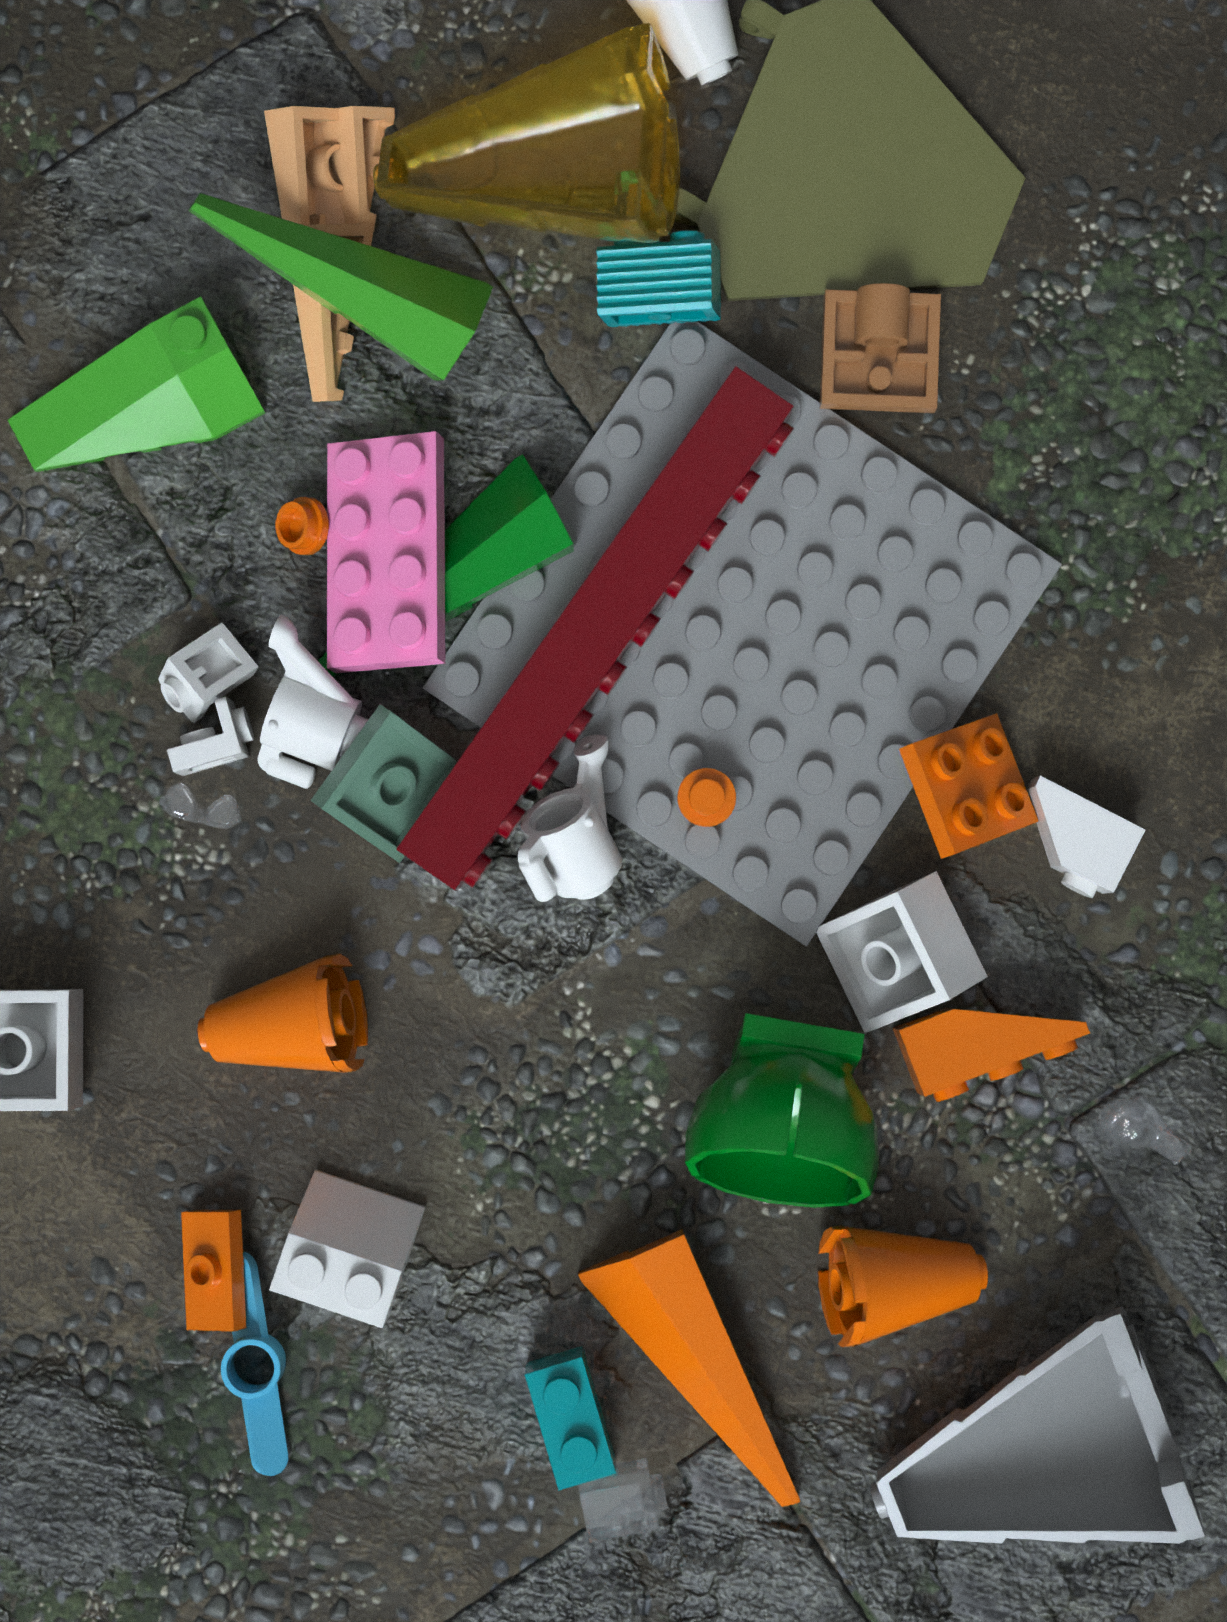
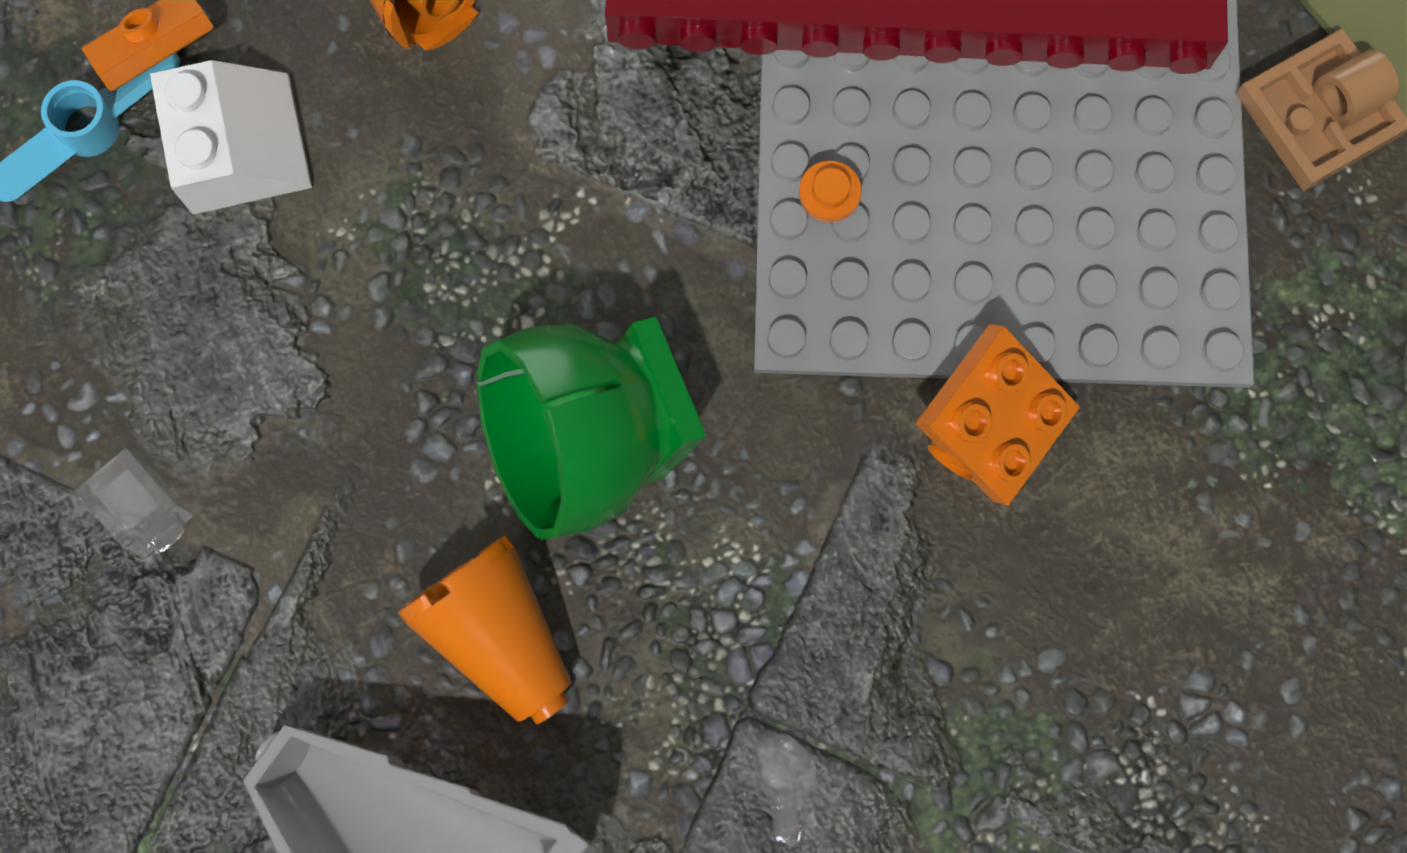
camera: 60 degrees right, 10 degrees down
white piece [518,735,622,902] -> none
teal brick [525,1346,616,1491] -> none
orange wedge [578,1229,801,1507] -> none
white slope [816,871,988,1033] -> none
orange slope [892,1008,1090,1102] -> none
white slope [1026,776,1145,898] -> none

